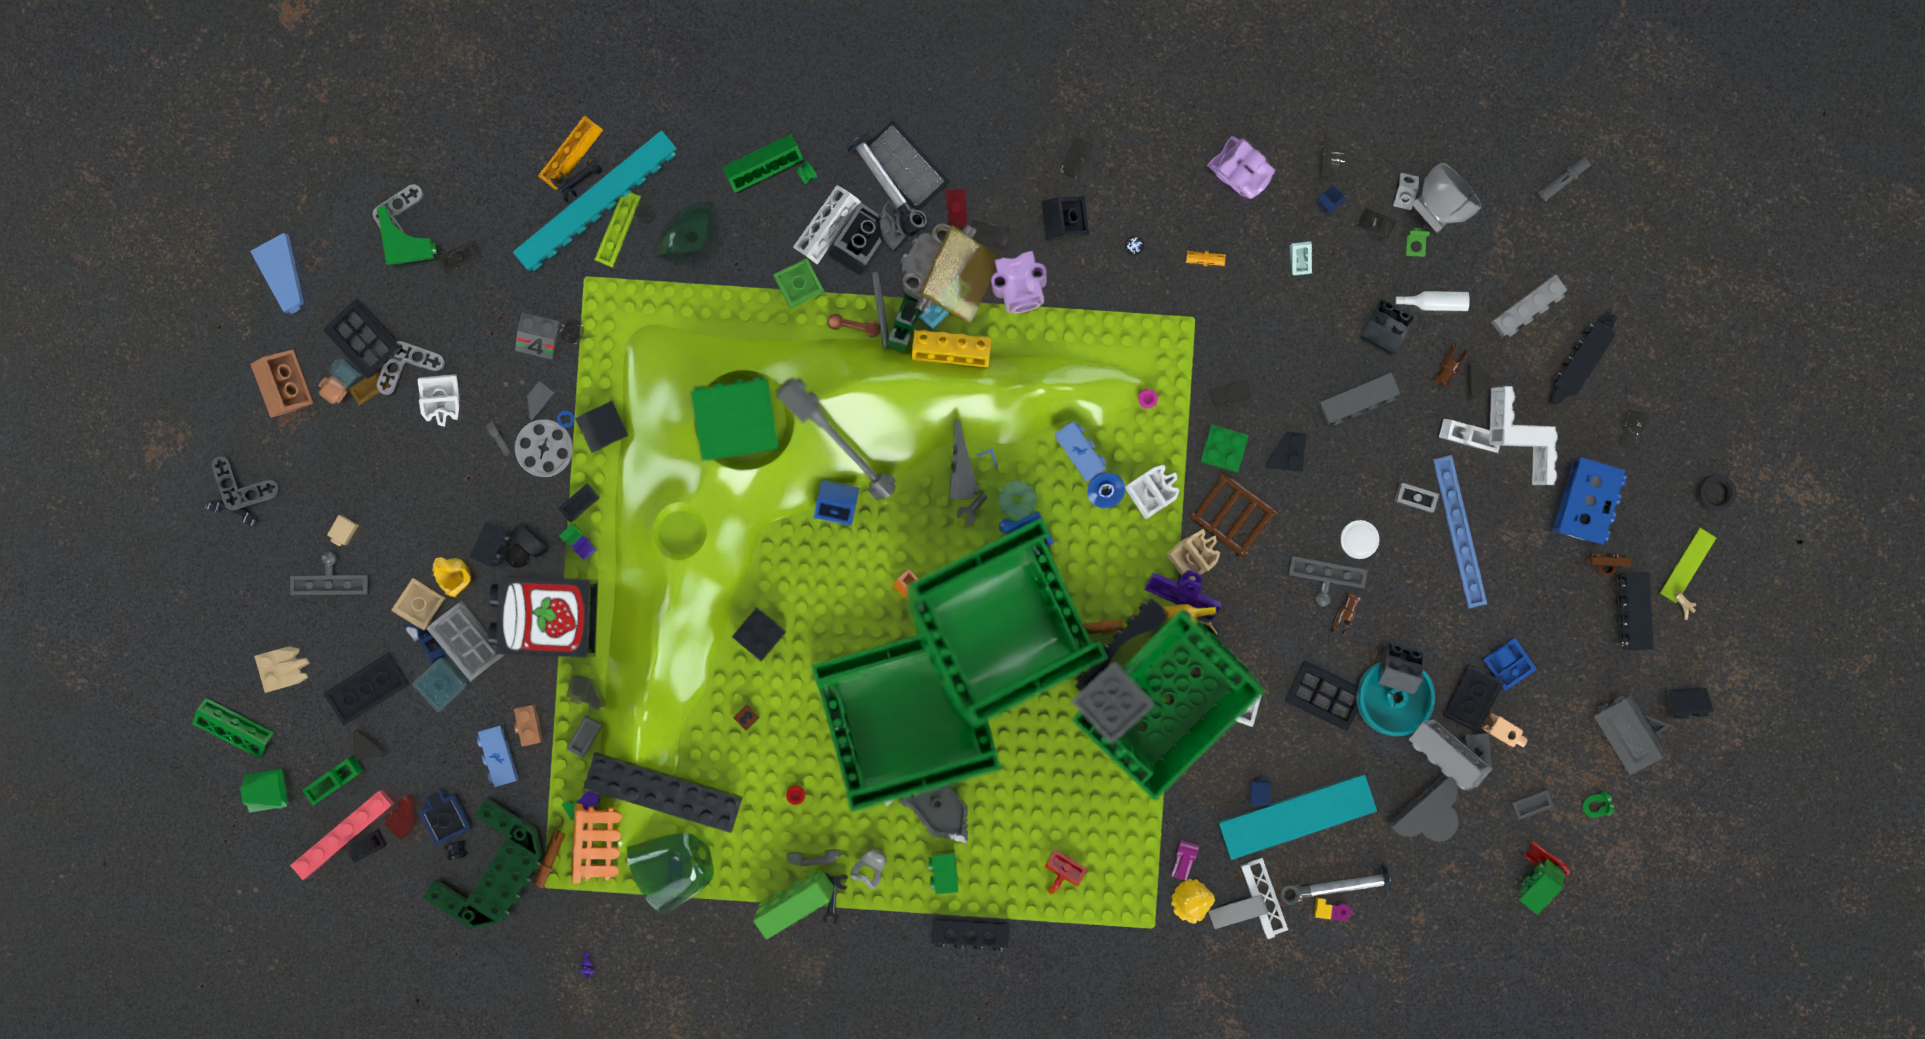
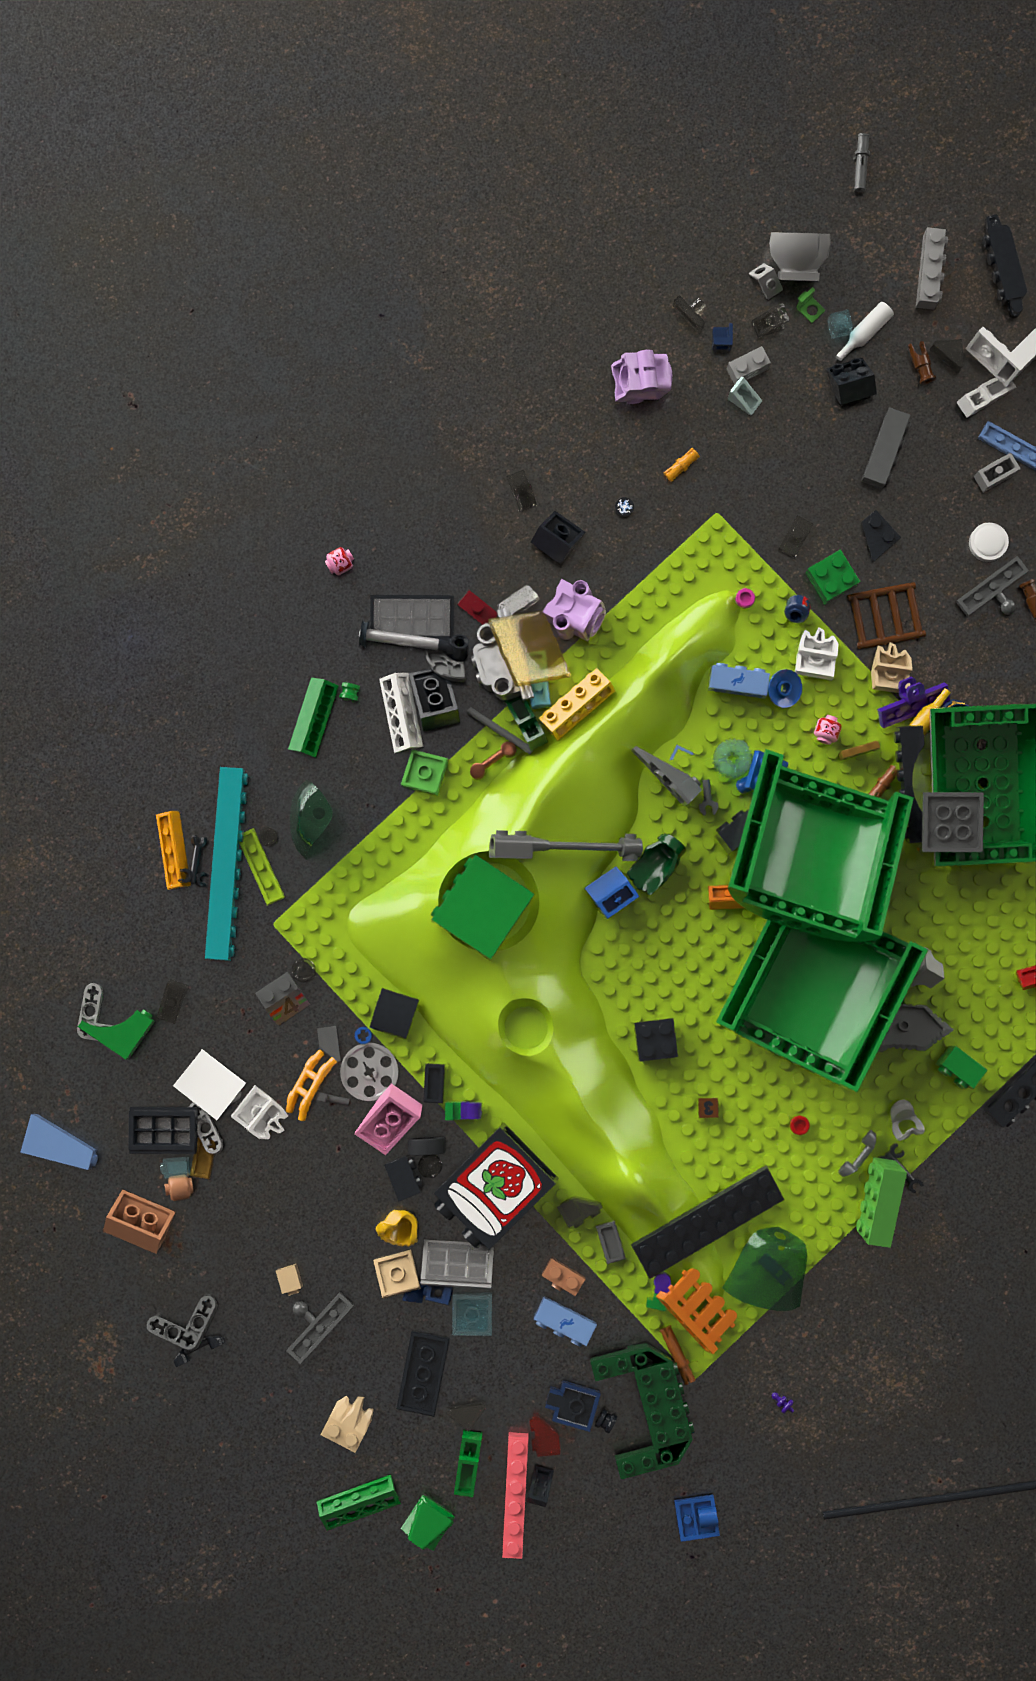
camera: 40 degrees left, 5 degrees down
none -> white sticker [173,1049,246,1120]
none -> light orange piece [286,1050,337,1121]
none -> bright pink head [325,547,354,575]
none -> bright pink slope [355,1084,422,1155]
none -> dark green hair [627,834,686,895]
none -> blue plate [674,1494,720,1542]
none -> black brick [714,809,749,855]
none -> light grey brick [727,346,771,385]
none -> dark blue head [784,595,811,623]
none -> bright pink head [814,715,842,745]
none -> clear light blue brick [827,309,853,339]
none -> pearl gold tile [839,741,880,760]
none -> light grey brick [911,947,944,988]

